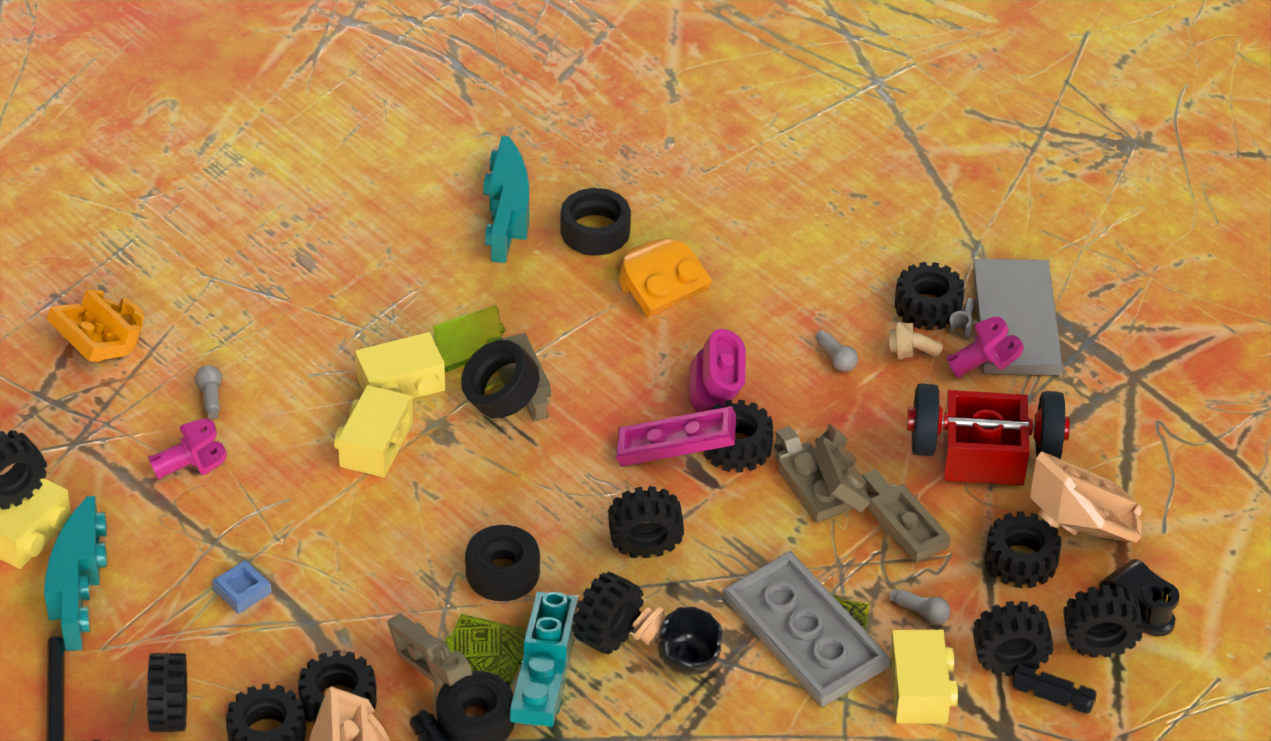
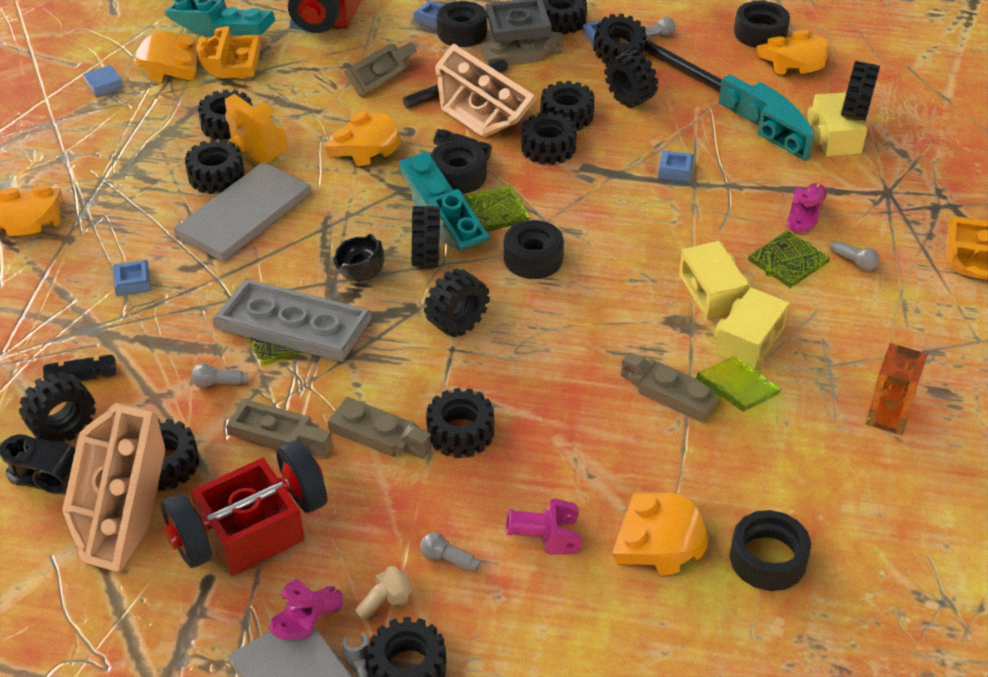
camera: 145 degrees right, 0 degrees up
dark tan hinge [387,613,472,686] -> none
black tyre [461,340,540,418] -> none
teal slope [483,136,529,263] -> none
dark pink tile [616,406,736,467] -> none
light nougat plate [632,606,666,646] -> none
dark pink brick [689,329,746,412] -> none
dark tan hinge [813,424,871,512] -> none
light yellow brick [889,630,958,724] -> none
black tyre [973,601,1053,676] -> none
none -> dark pink piece [505,499,582,555]
none -> clear neon green piece [748,230,830,288]
none -> clear orange brick [866,343,928,436]

